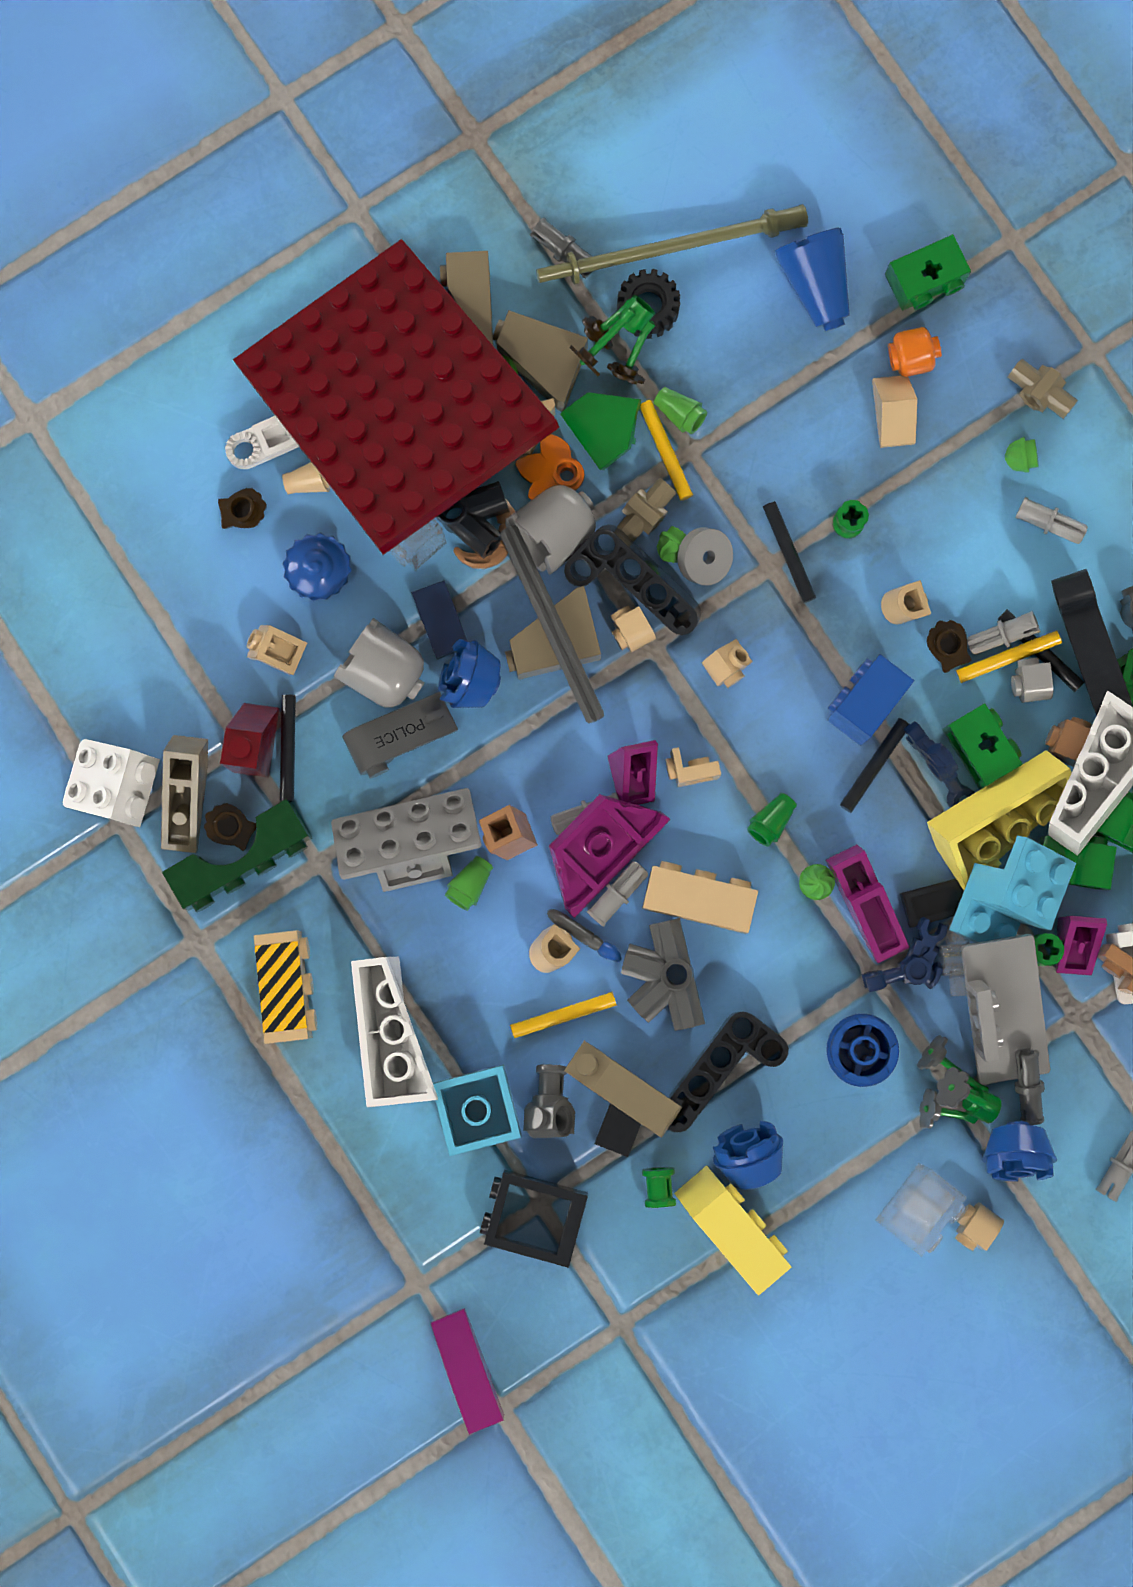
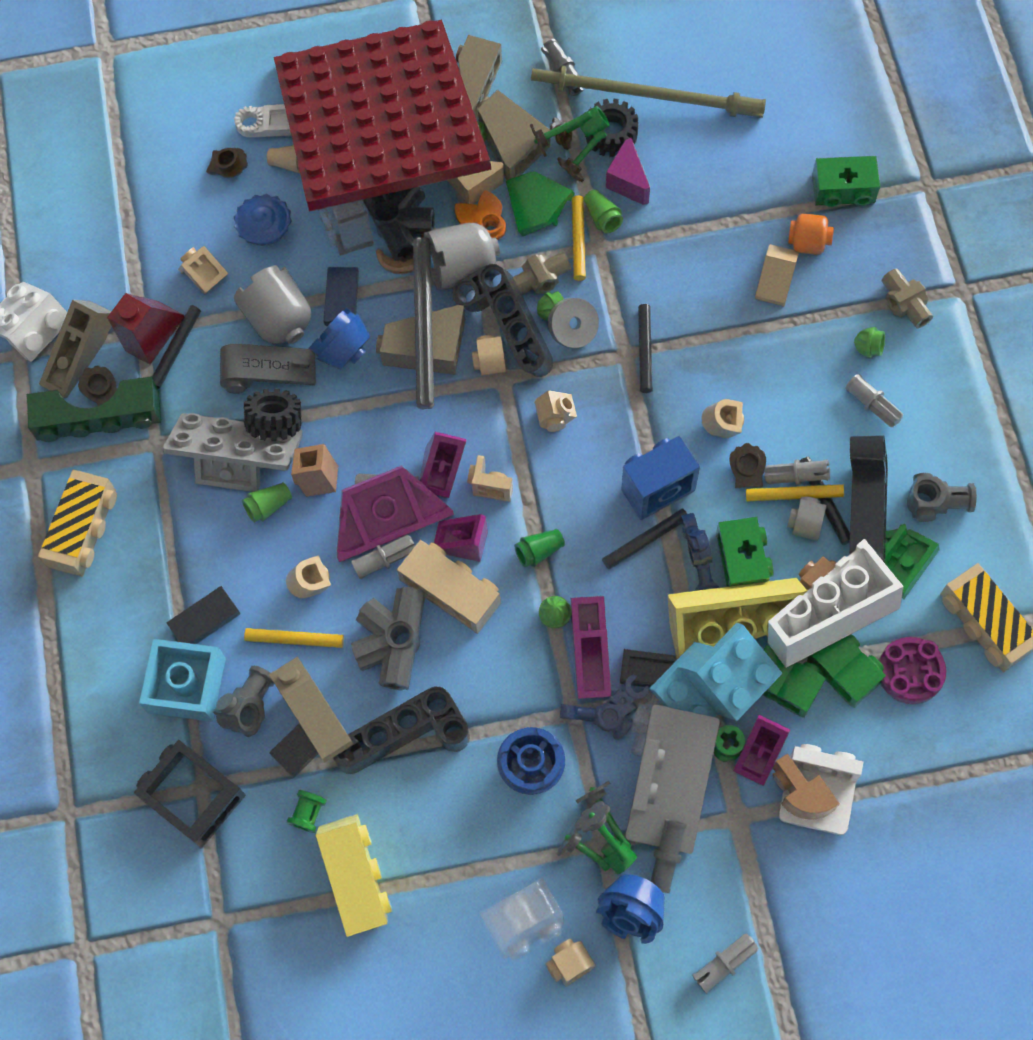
camera: 25 degrees right, 15 degrees down
white wedge [351,956,438,1107] -> none
magenta slope [431,1308,505,1435] -> none
dark grey piece [547,909,622,962] -> none
blue cone [713,1121,783,1190] -> none
blue cone [775,227,850,331] -> none
green bush [832,500,869,539] -> none
none -> black tile [166,586,240,644]
none -> black tyre [244,388,301,442]
none -> magenta slope [434,514,488,562]
none -> magenta slope [606,138,650,205]

